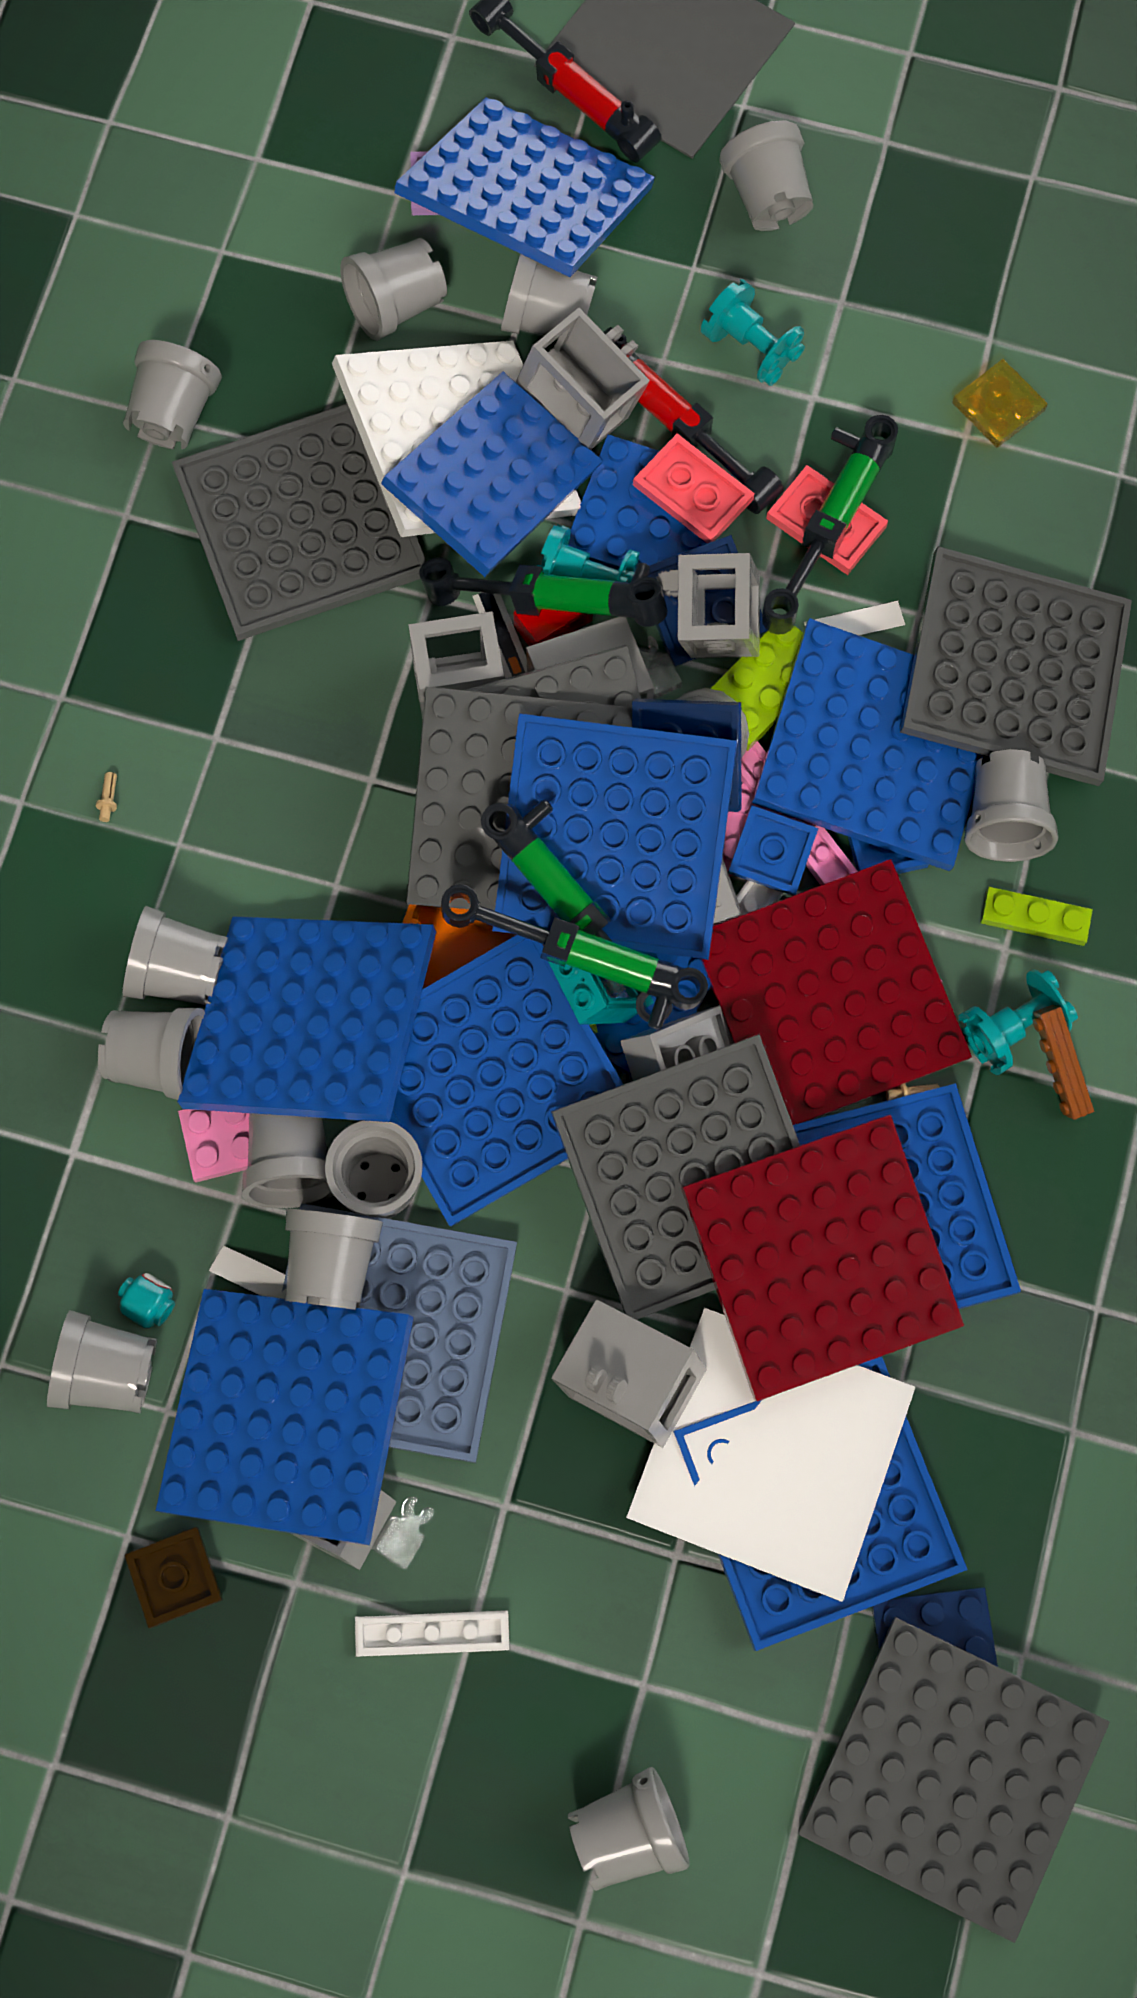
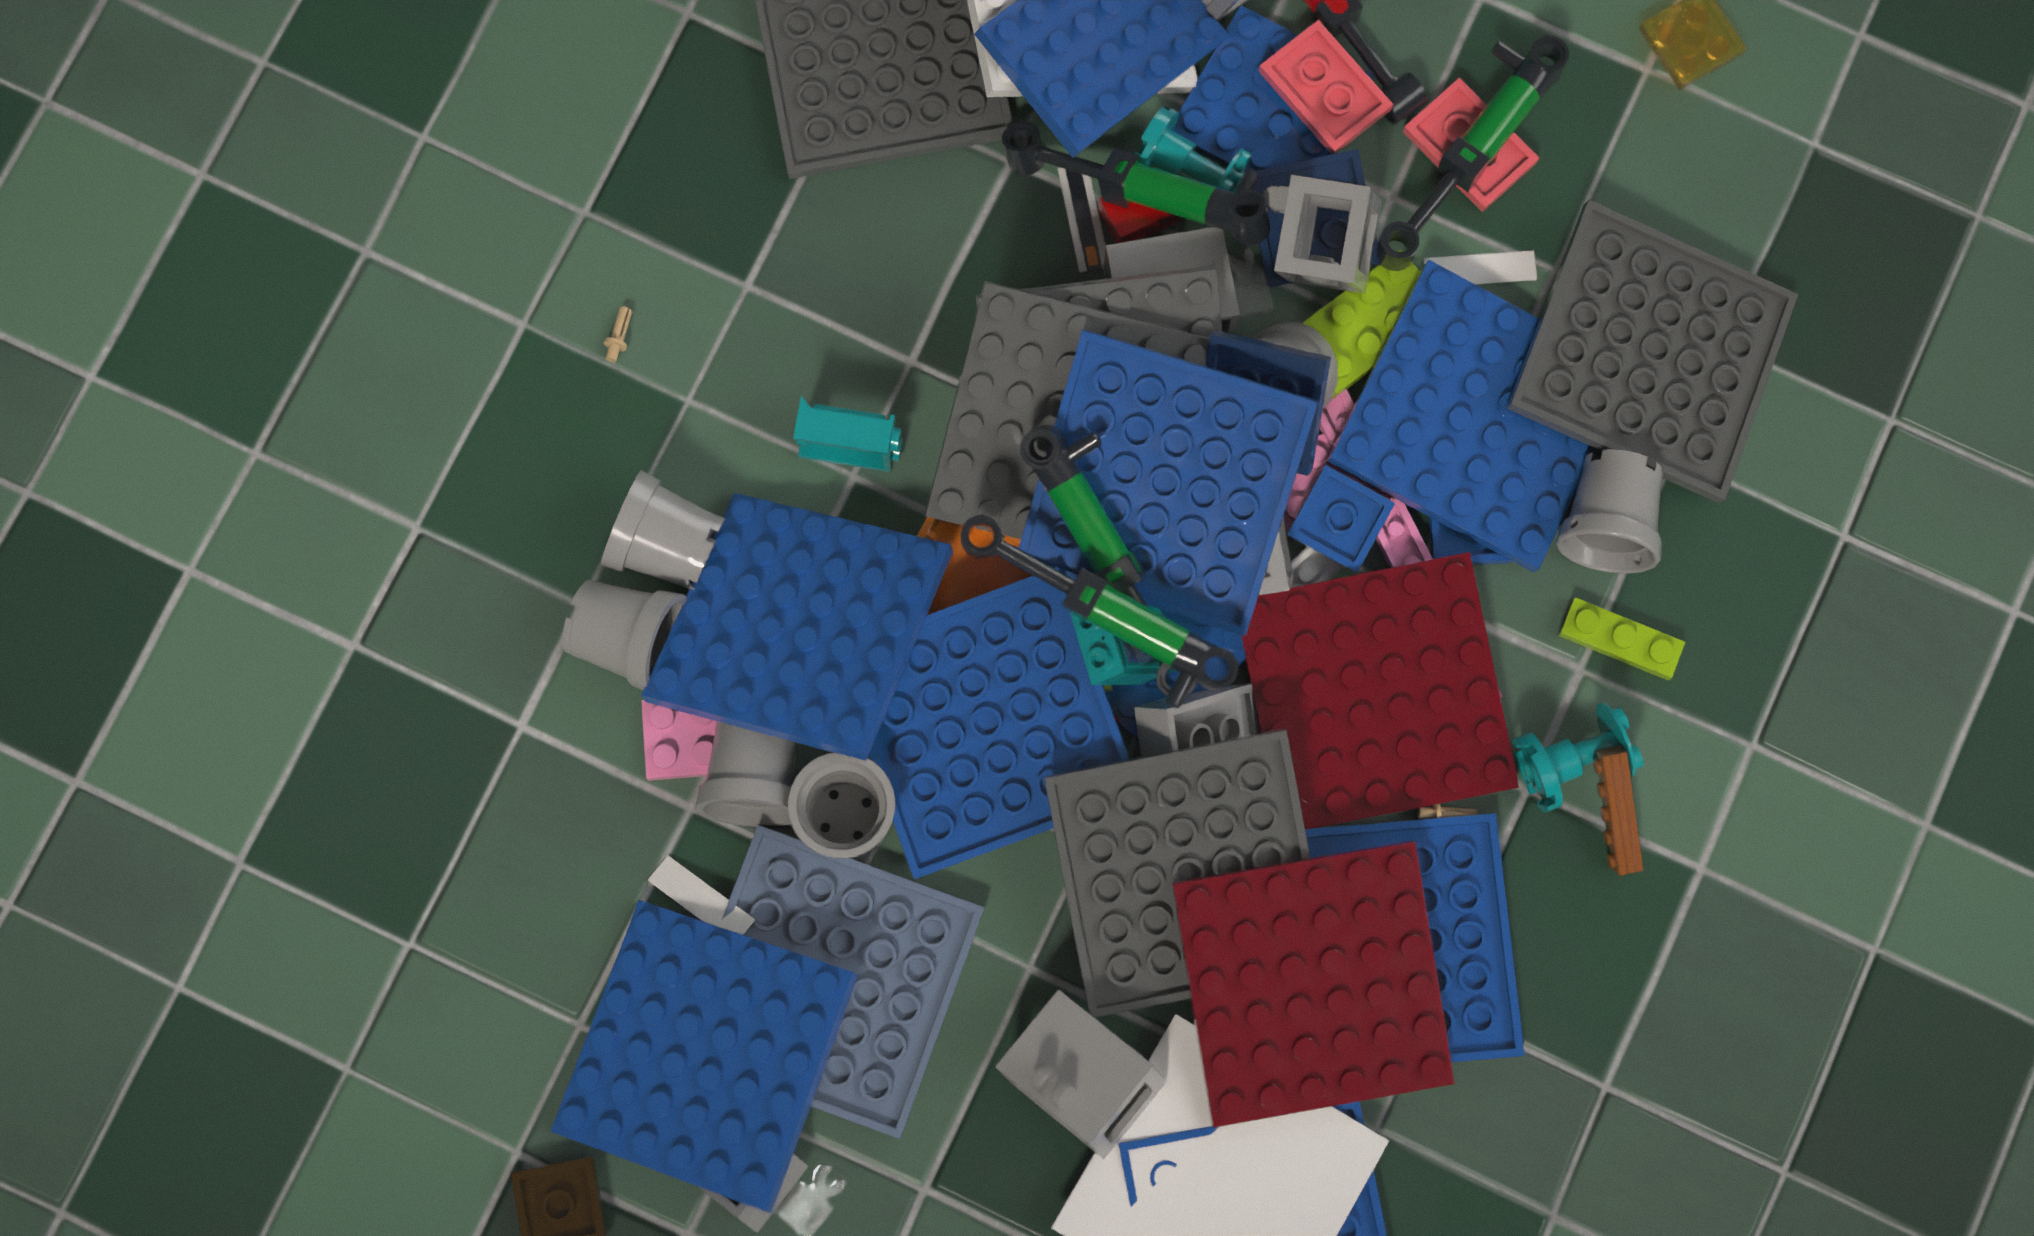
camera: 10 degrees right, 5 degrees up
light grey piece [47,1310,157,1413] -> none
teal head [118,1273,175,1328] -> none
light grey piece [285,1209,383,1310] -> none
light grey piece [408,612,504,719] -> none
none -> teal window [793,396,903,472]

